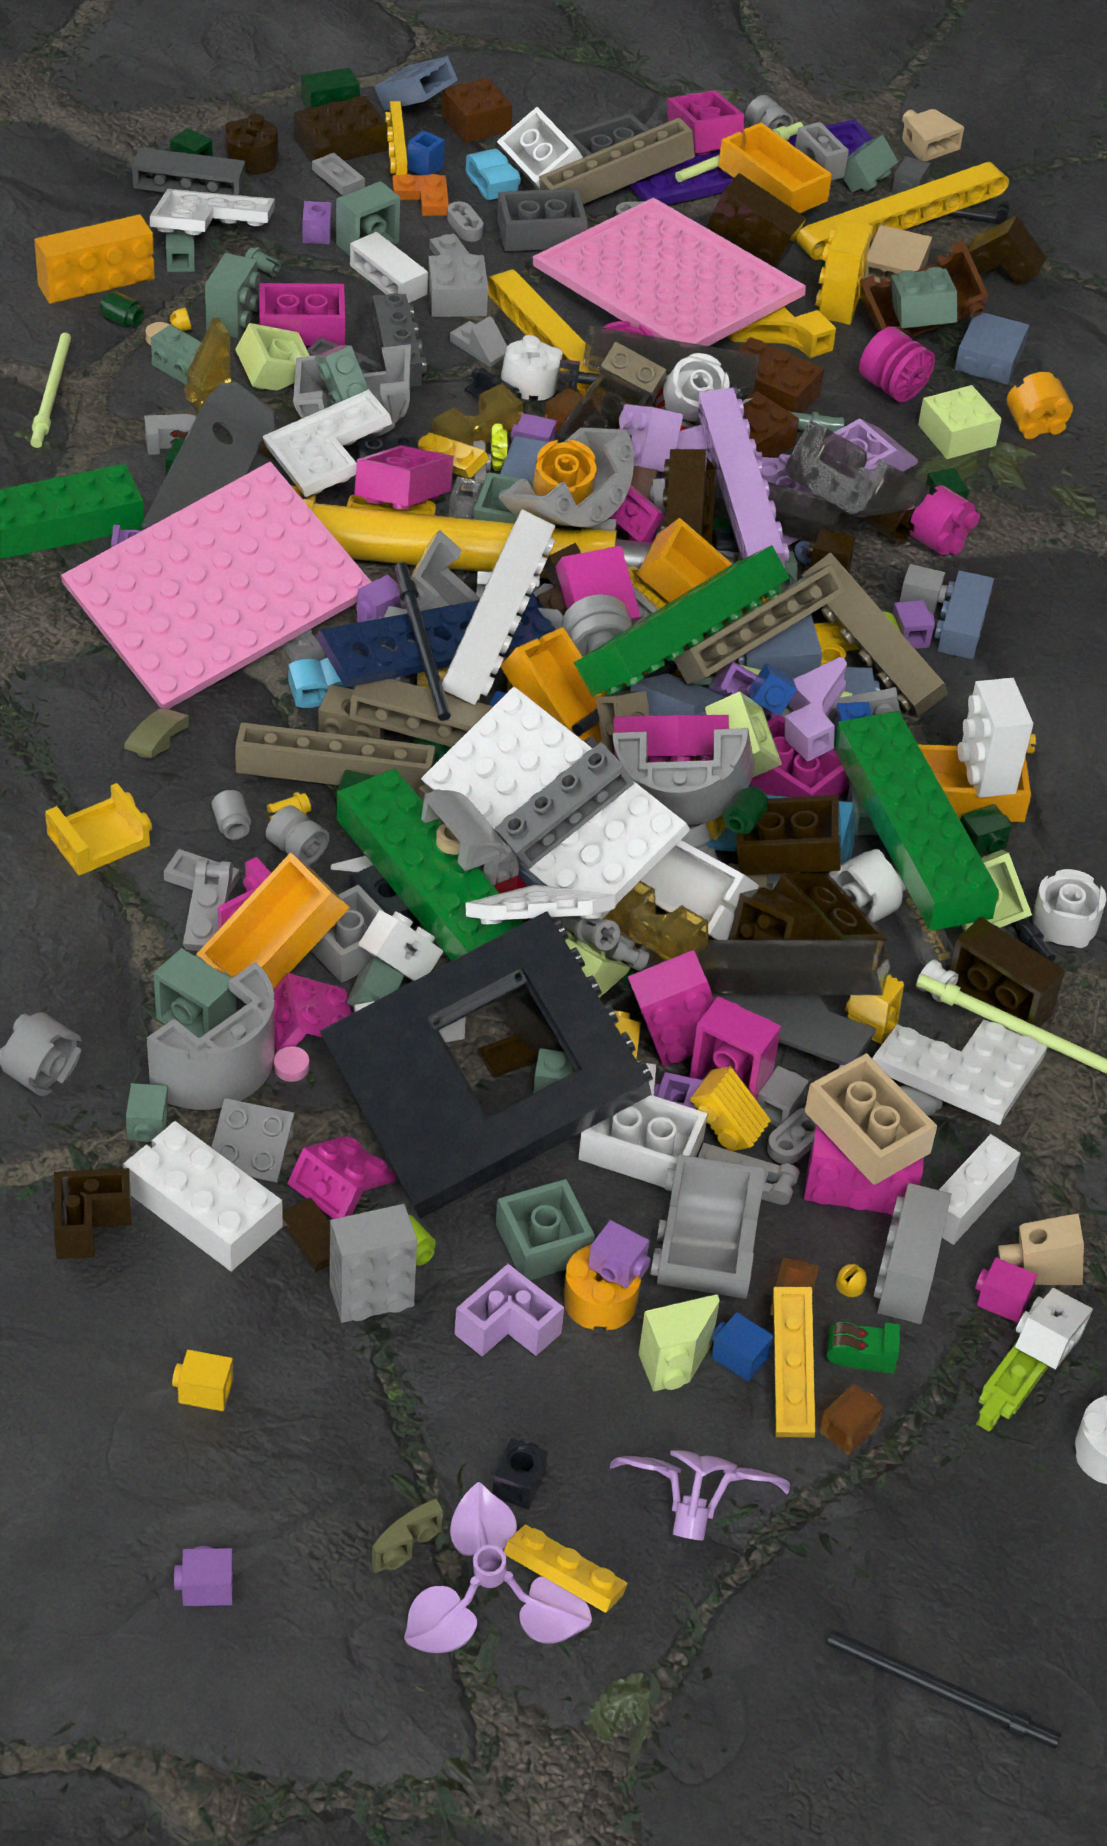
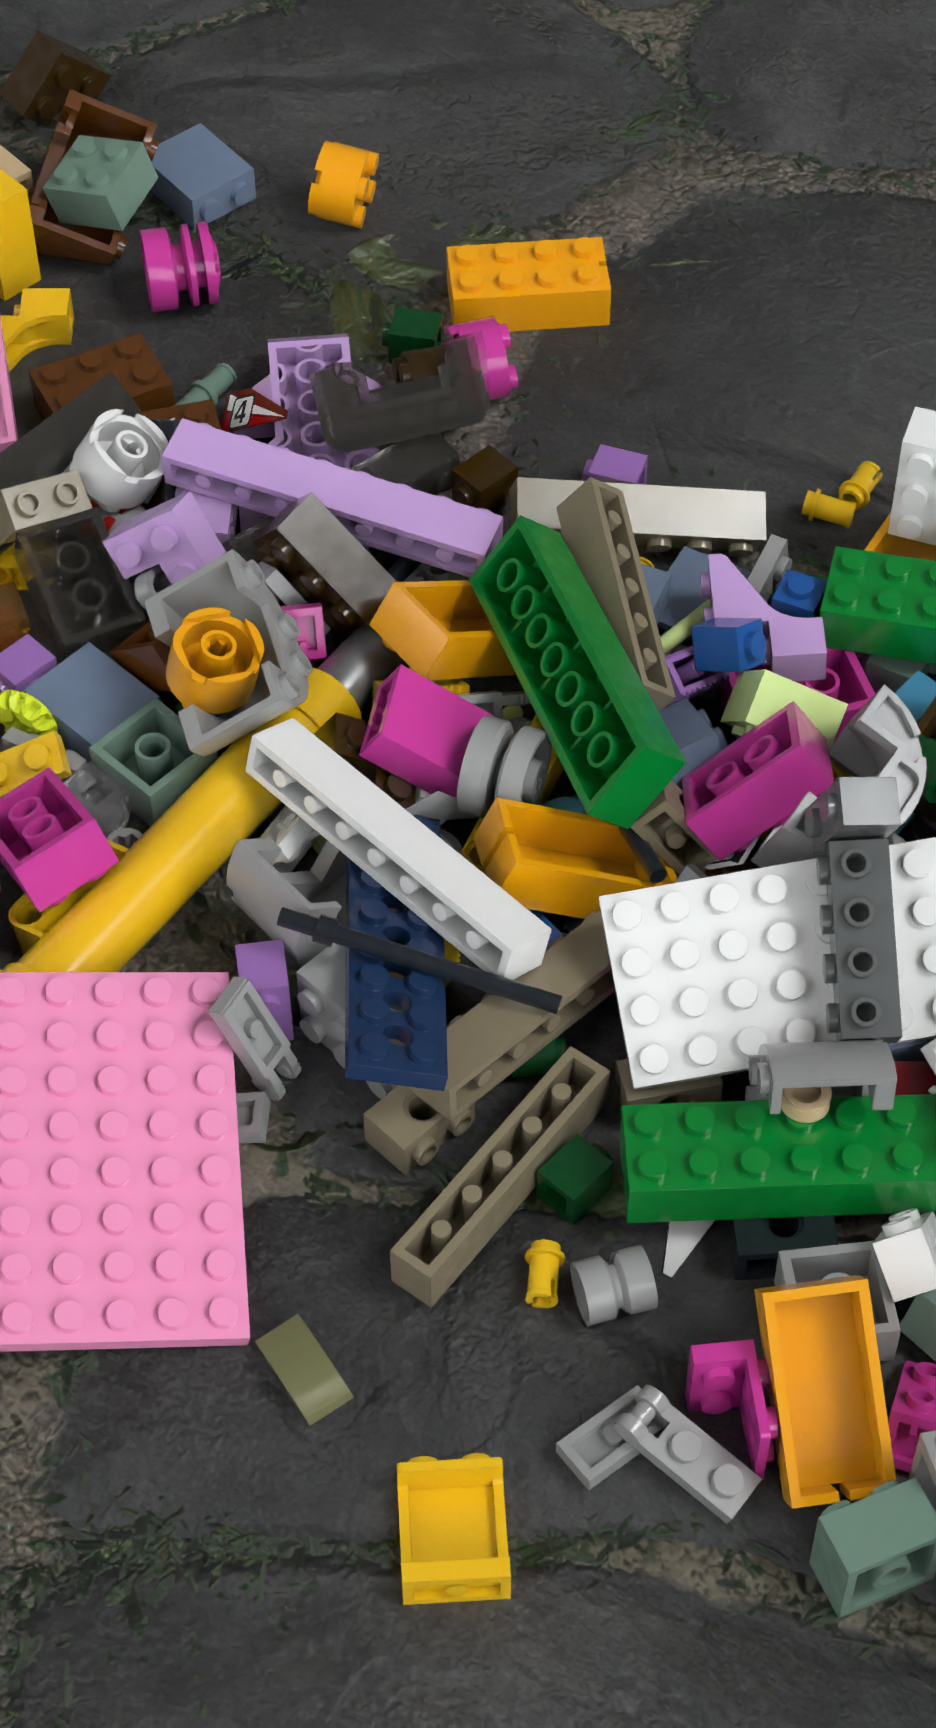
camera: 55 degrees left, 5 degrees up
light grey brick [211,790,251,840] -> none
medium azure brick [288,658,356,708] -> none
light grey brick [900,564,948,614] -> none
yellowish green brick [918,385,1002,459] -> none
sand blue brick [934,570,994,660] -> none
none -> light grey hinge [208,976,302,1102]
none -> light orange piece [447,237,611,332]
none -> brick [804,777,901,853]

